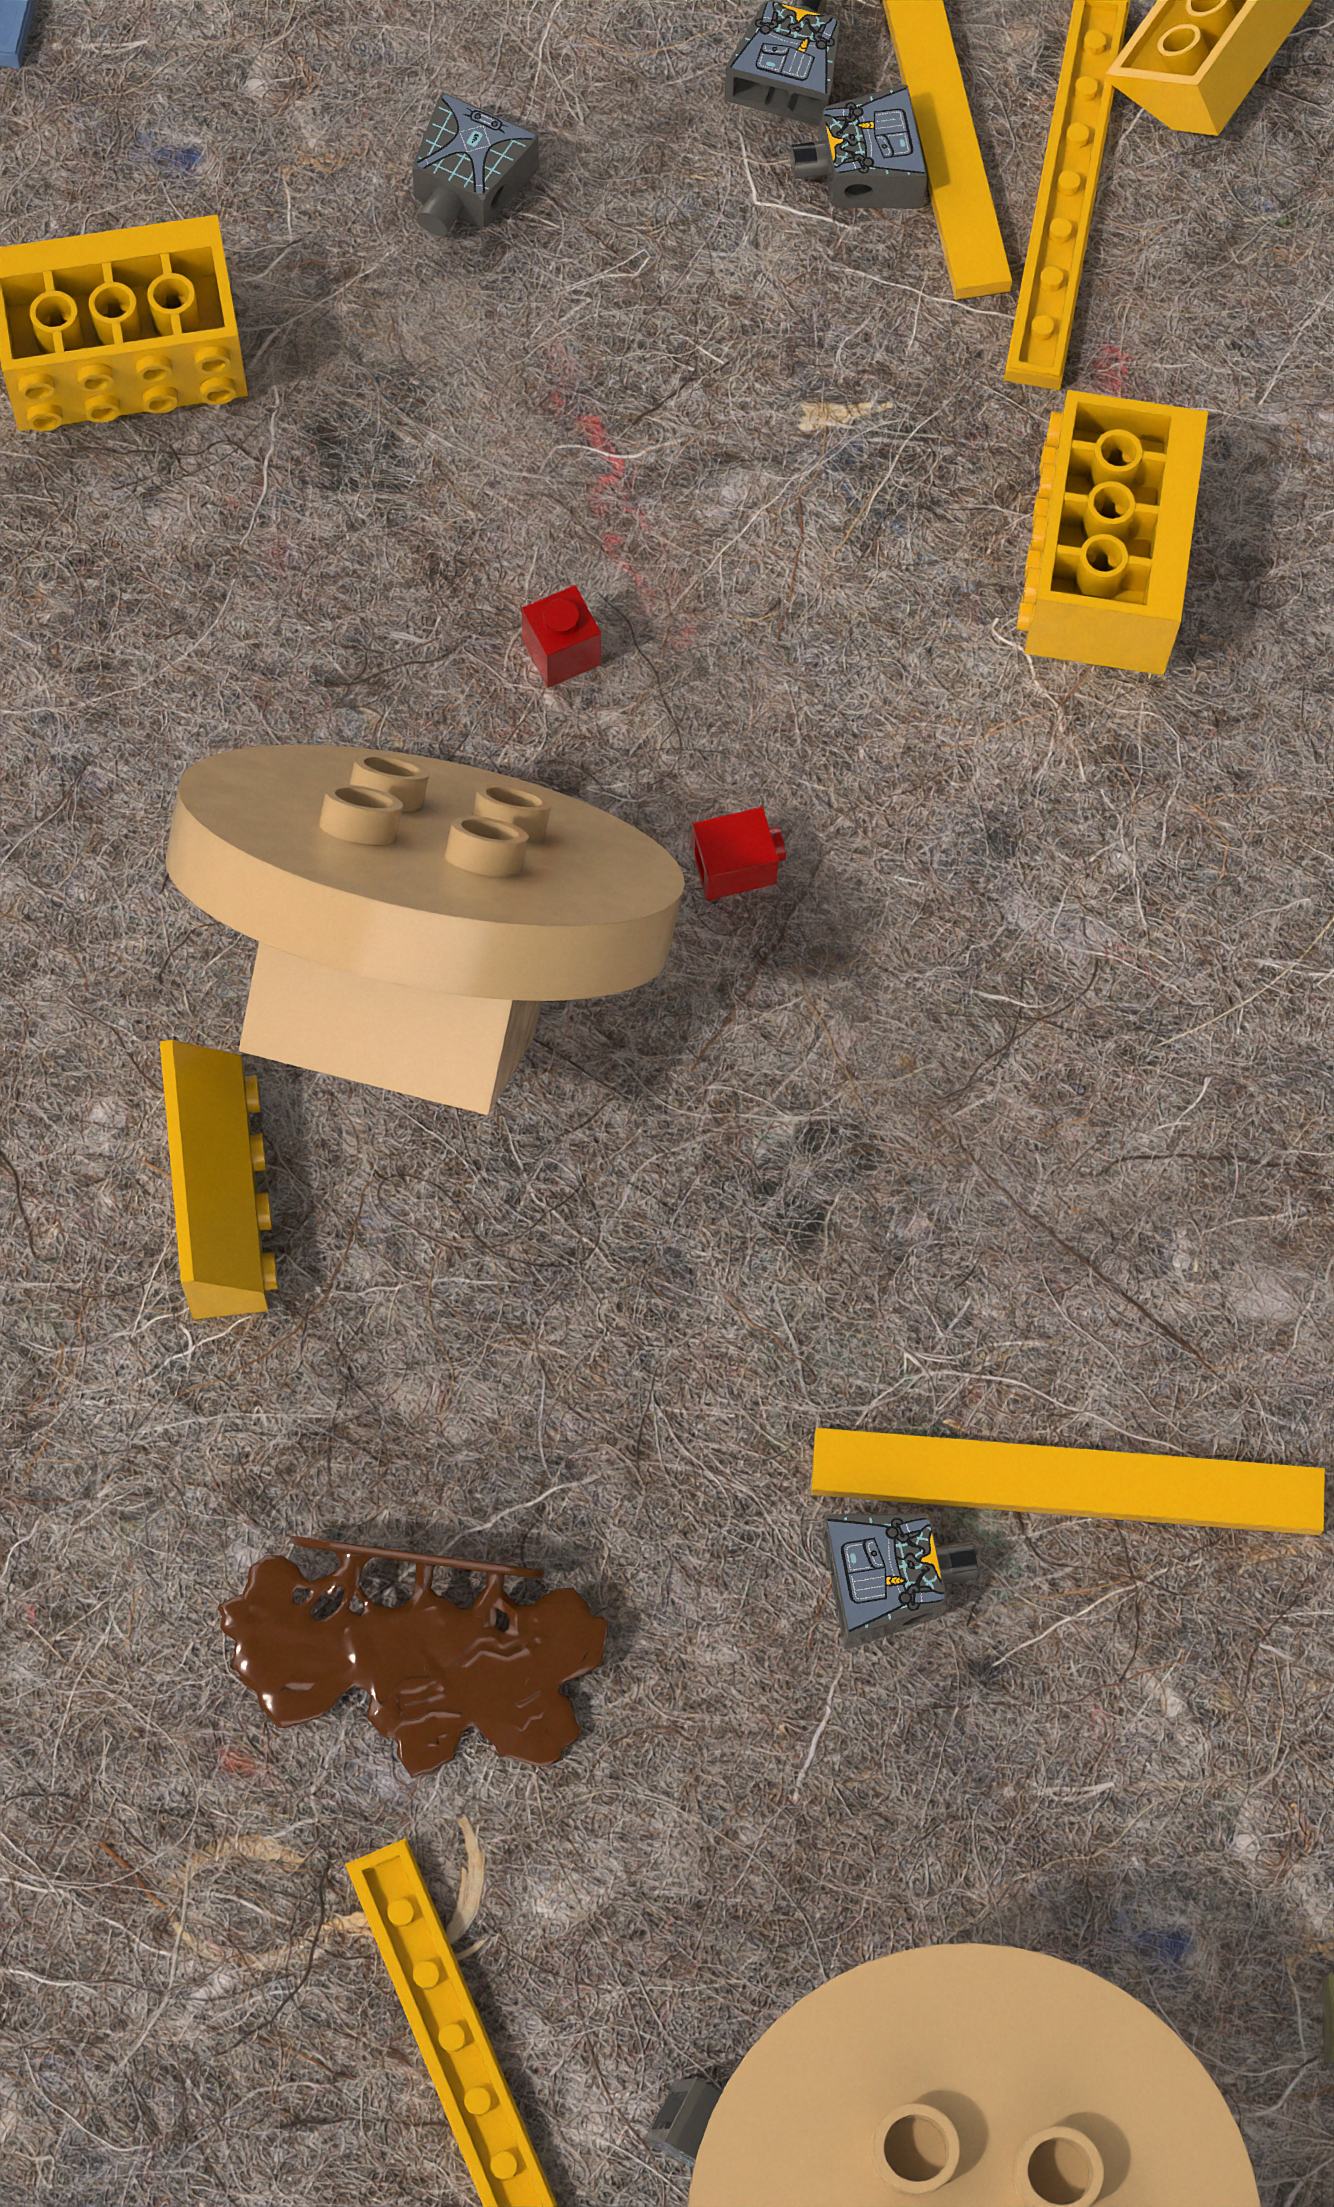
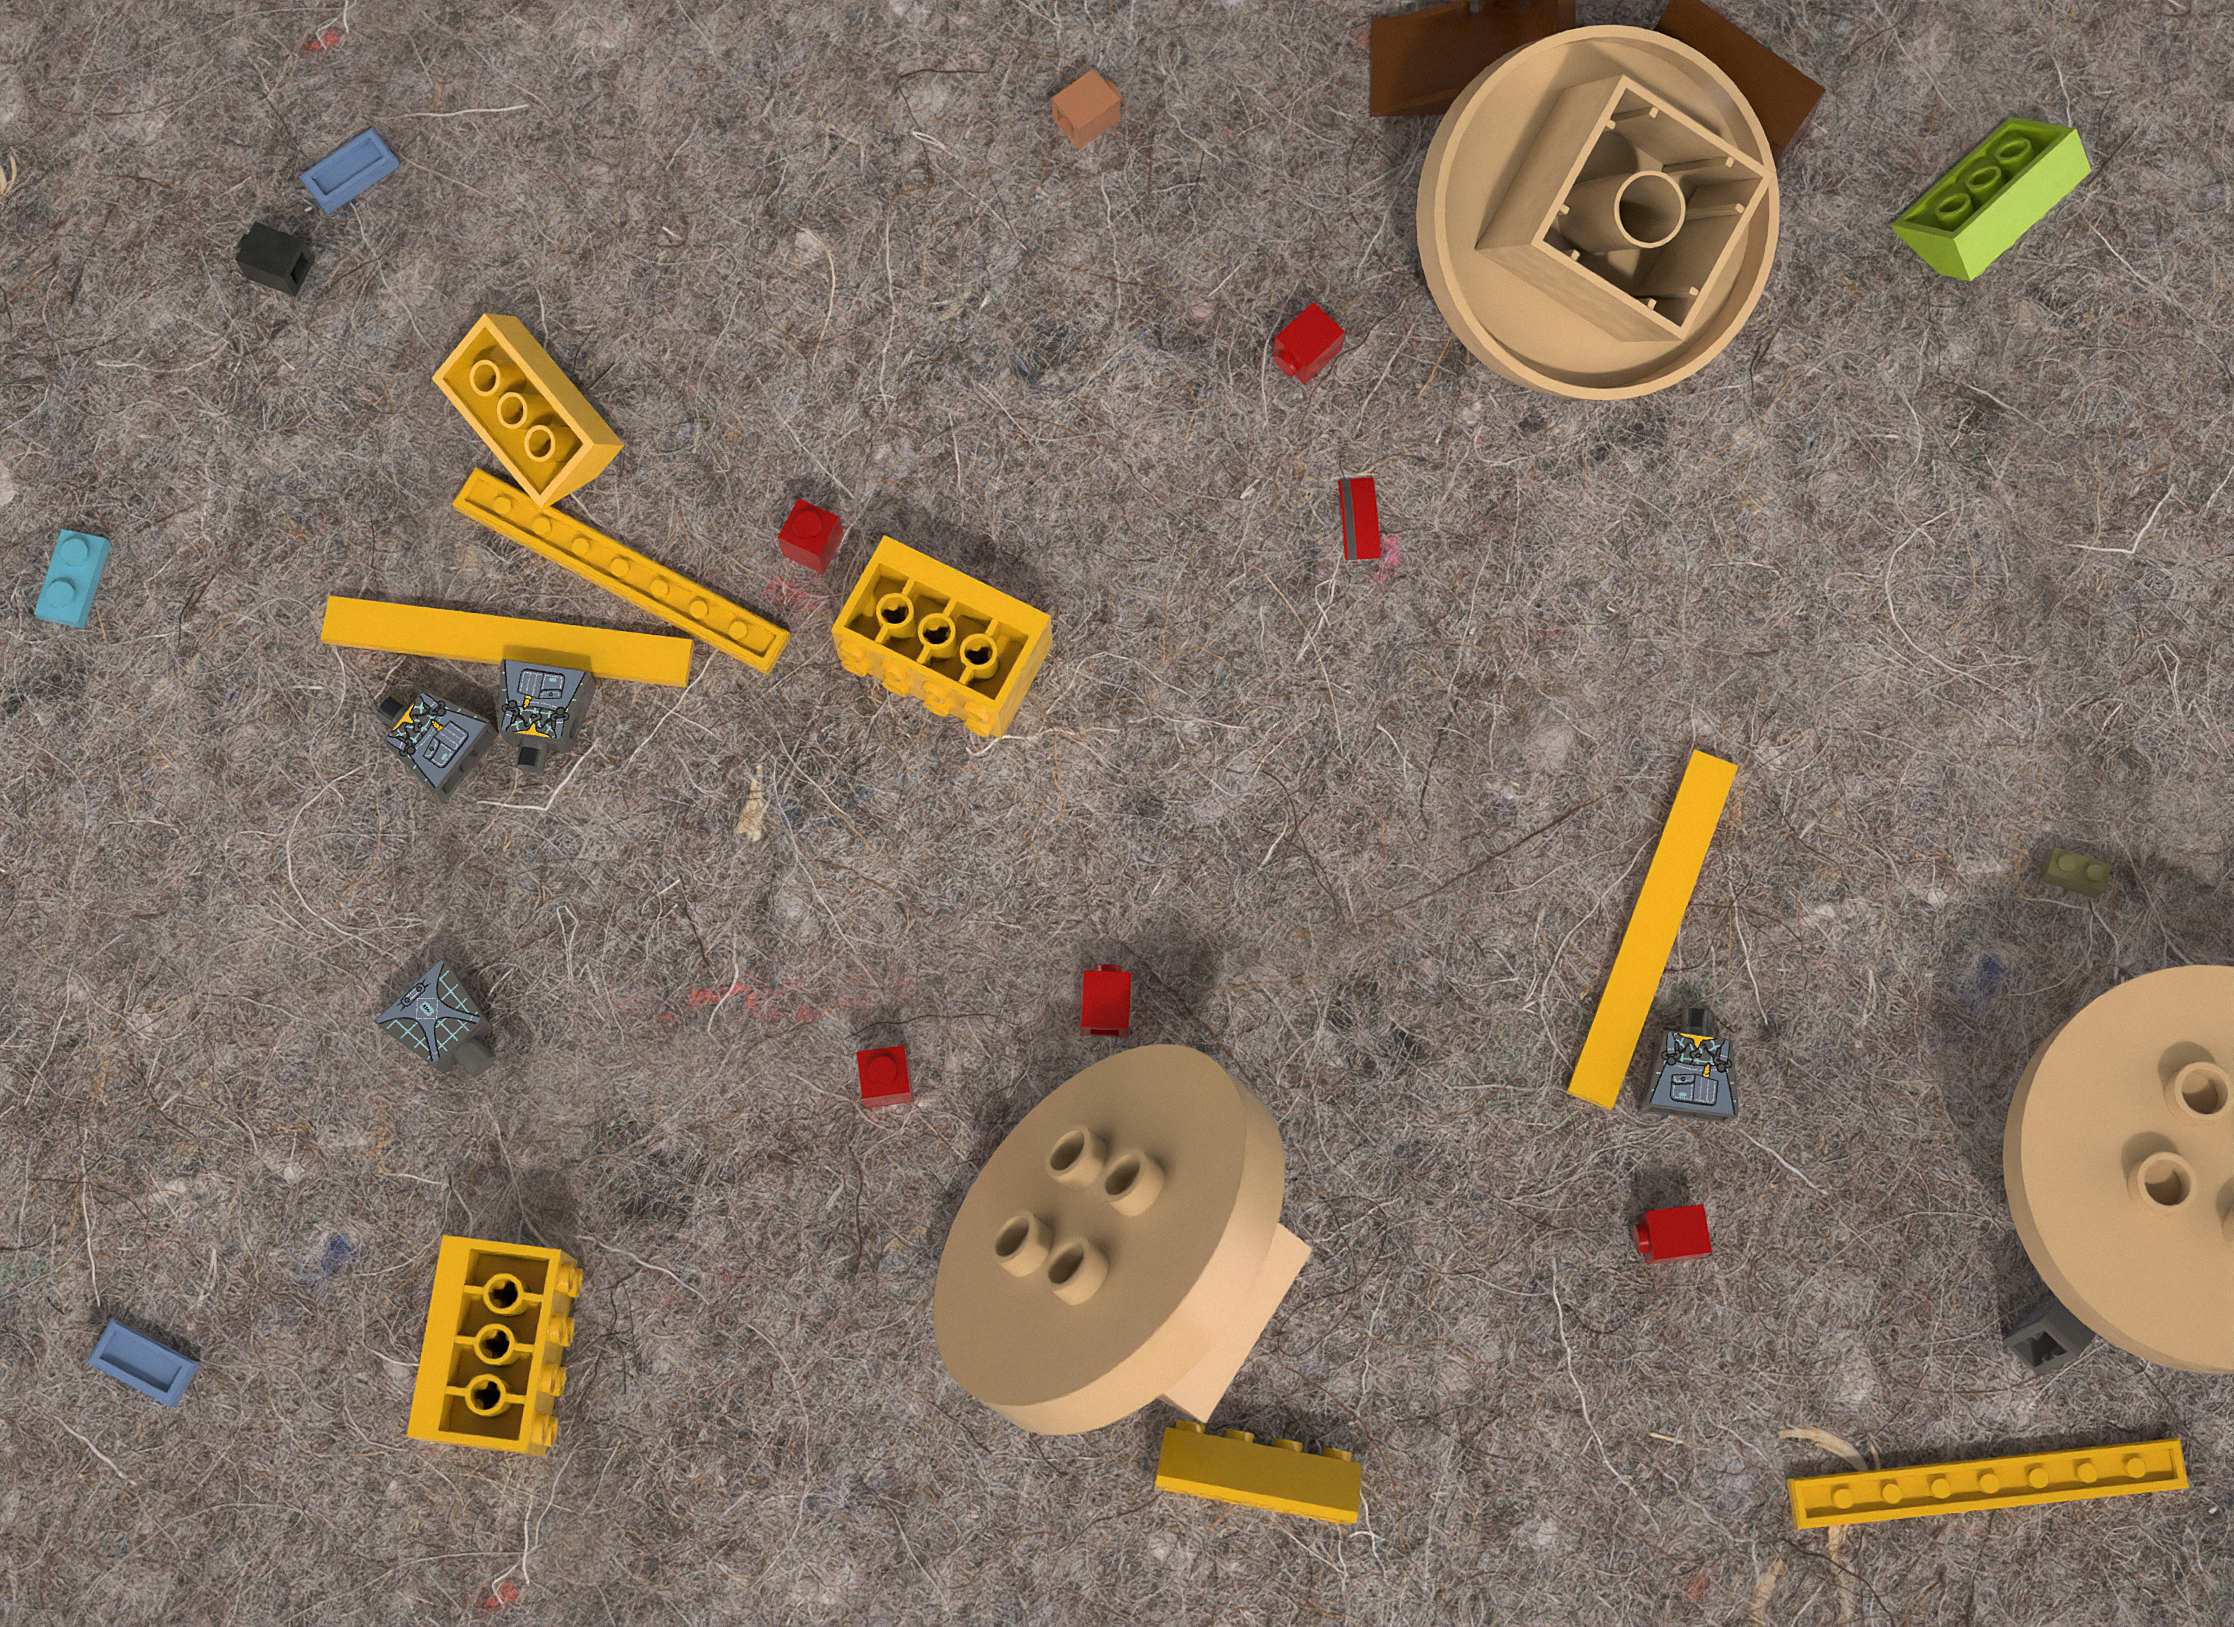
camera: 70 degrees left, 5 degrees up
reddish brown plant [218,1535,608,1779] -> none
none -> red brick [777,498,844,574]
none -> red brick [1633,1204,1712,1265]

